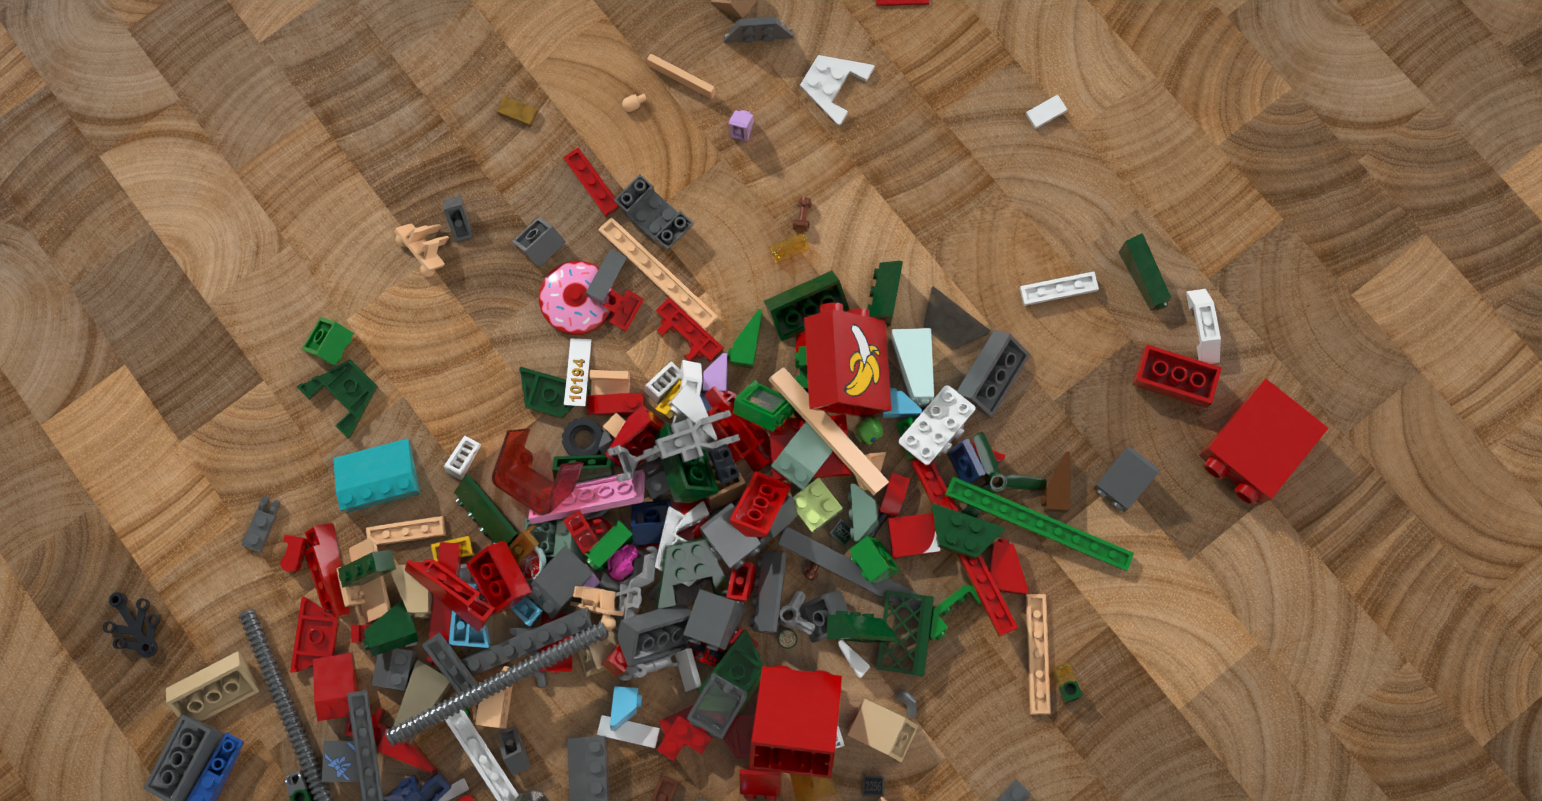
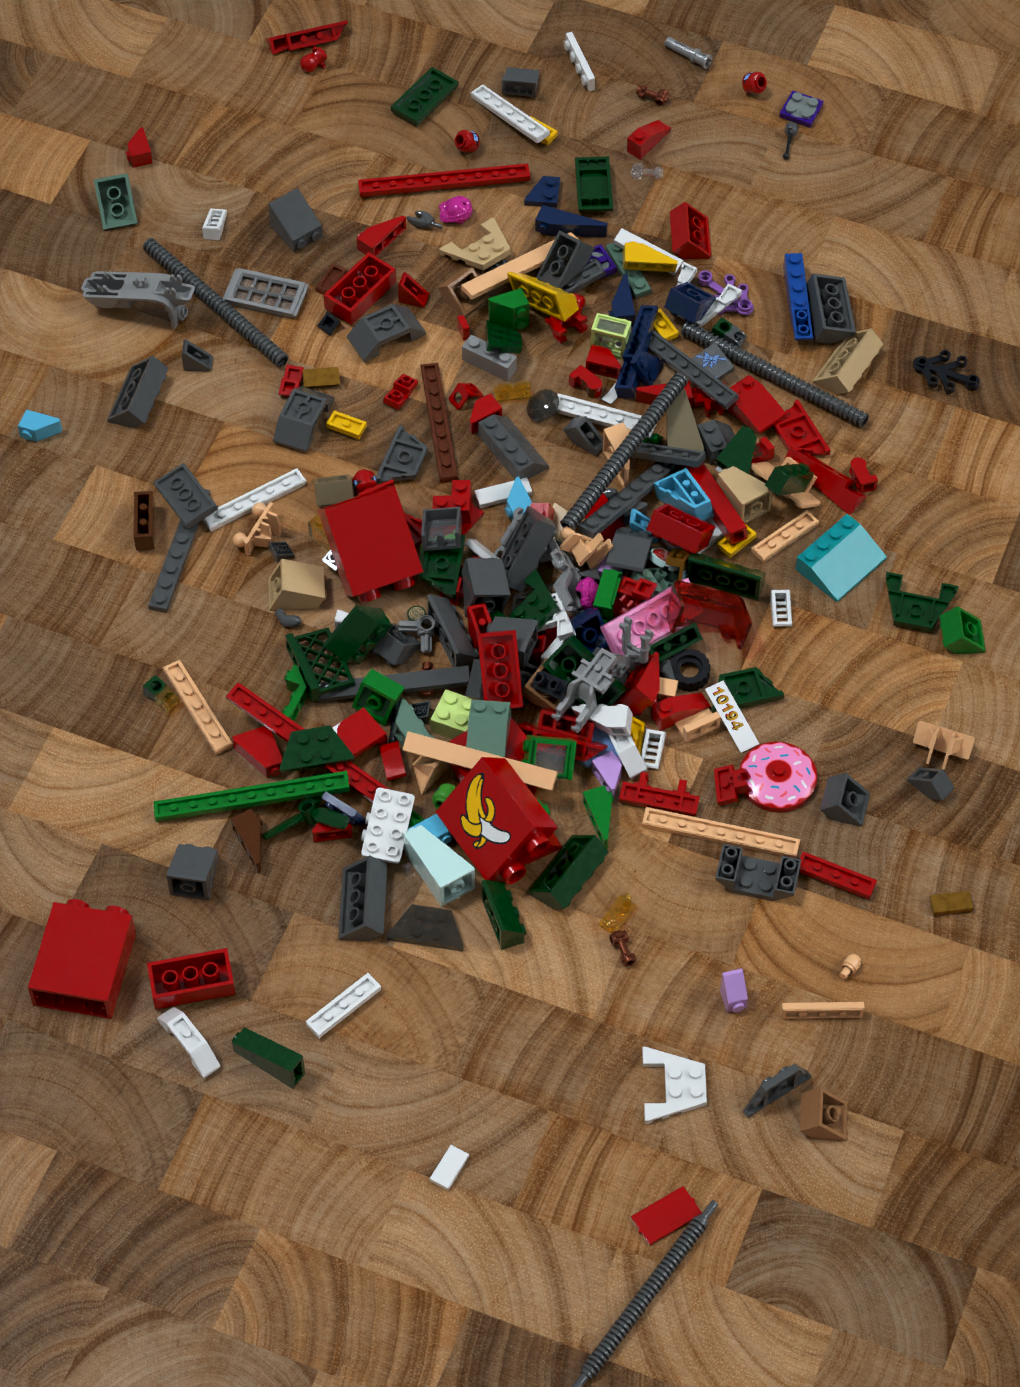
camera: 145 degrees right, 20 degrees down
dark grey hinge [242,496,281,553] -> none
red wedge [405,559,495,632] -> none
dark grey tile [585,249,627,304] -> none

